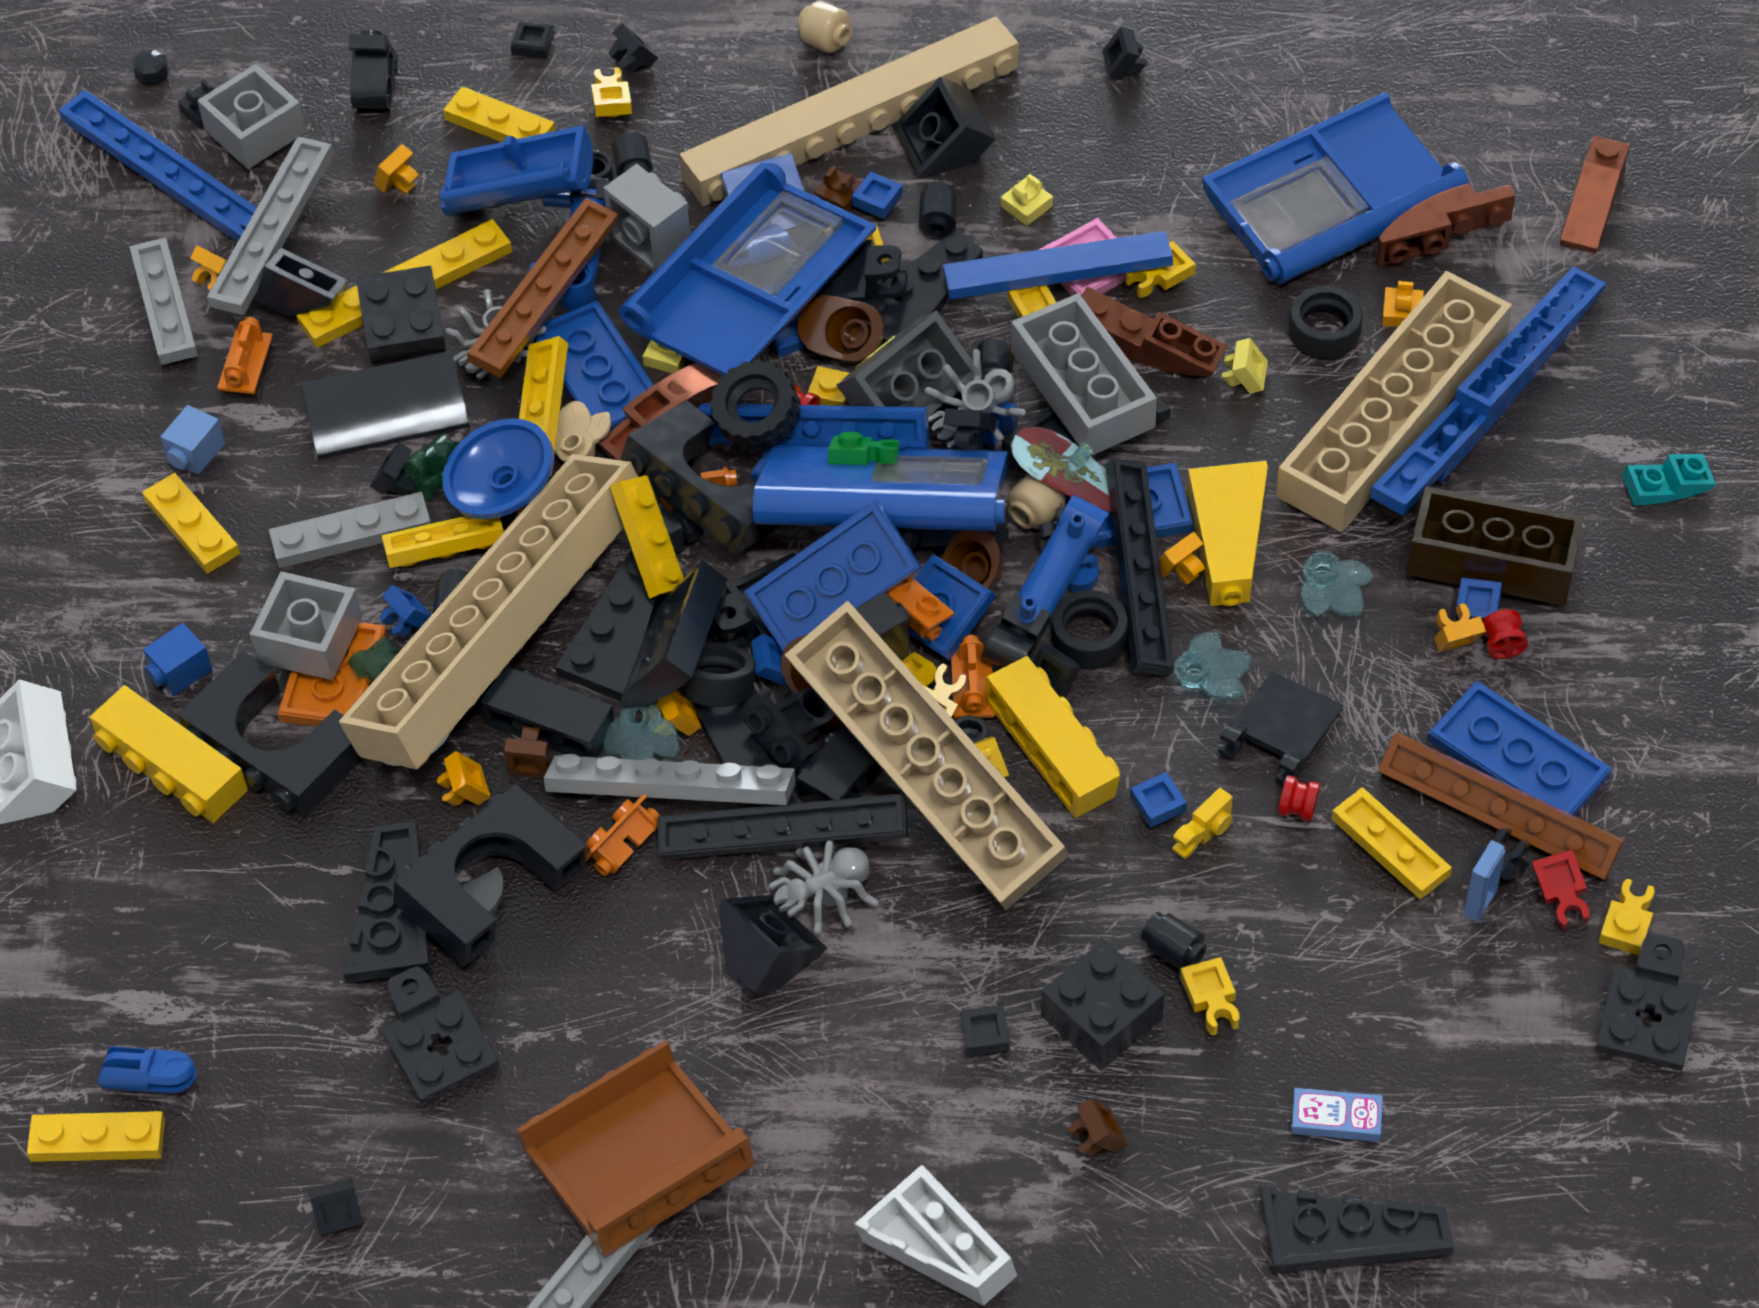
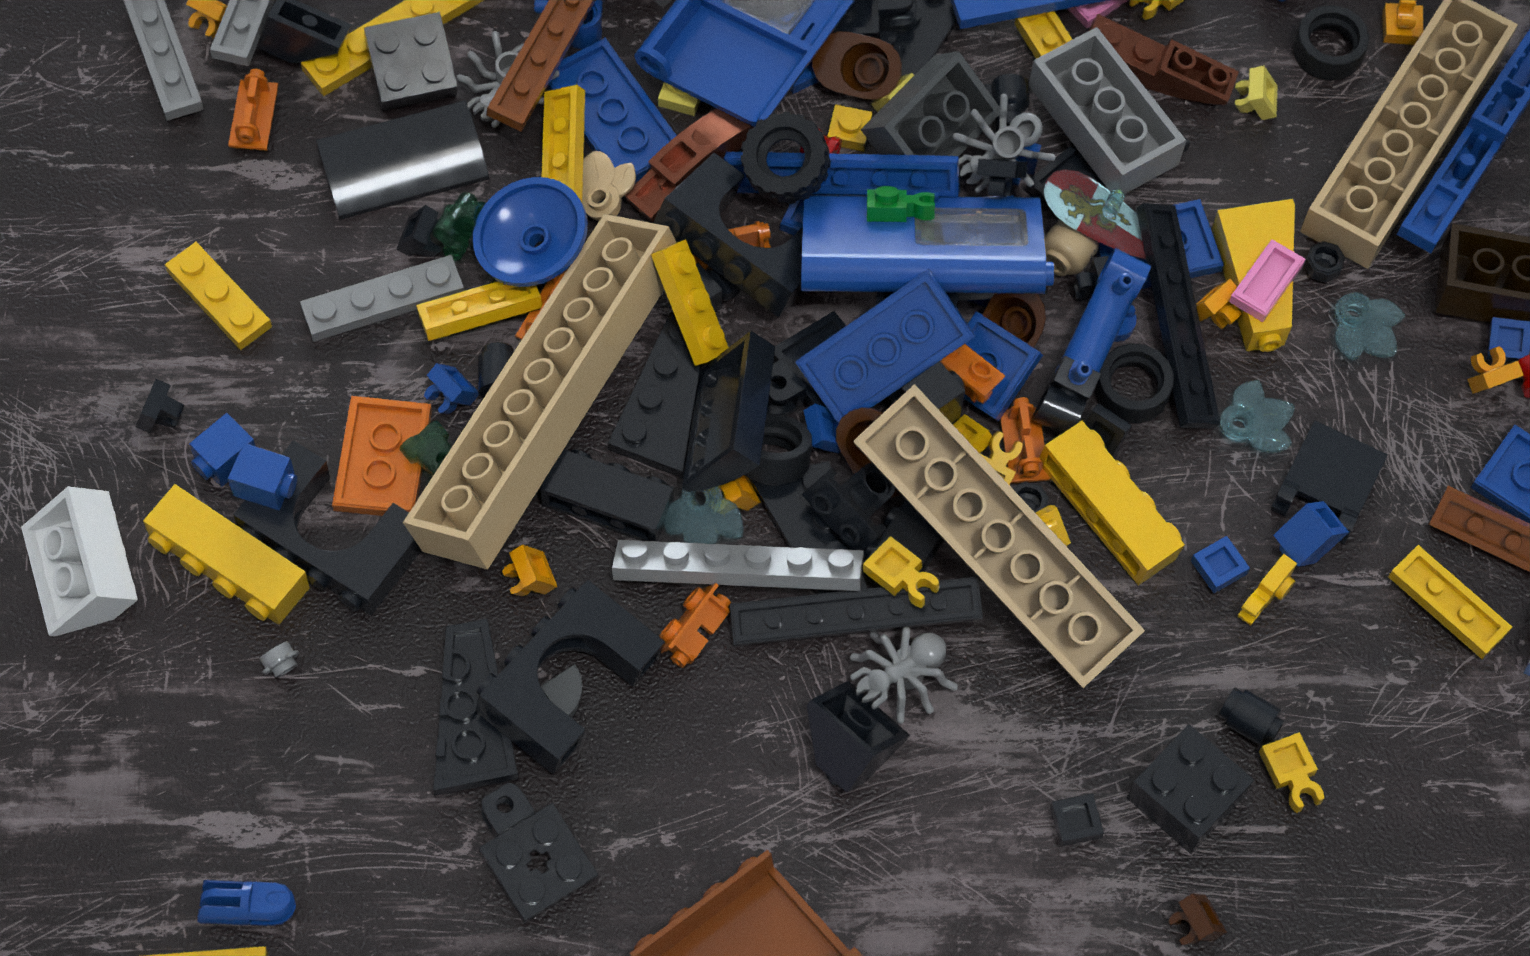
camera: 10 degrees left, 10 degrees up
medium blue brick [160,405,225,475] -> none
light grey brick [250,571,363,680] -> none
reddish brown tile [504,726,551,778] -> none
red wheel [1278,775,1320,823] -> none
tile [1291,1088,1383,1142] -> none
none -> black tile [135,379,184,433]
none -> blue brick [228,443,298,511]
none -> light grey plate [259,641,299,678]
none -> yellow plate [863,536,939,608]
none -> bright pink tile [1229,239,1306,322]
none -> blue brick [1273,501,1349,567]
none -> black tile [1304,241,1345,283]

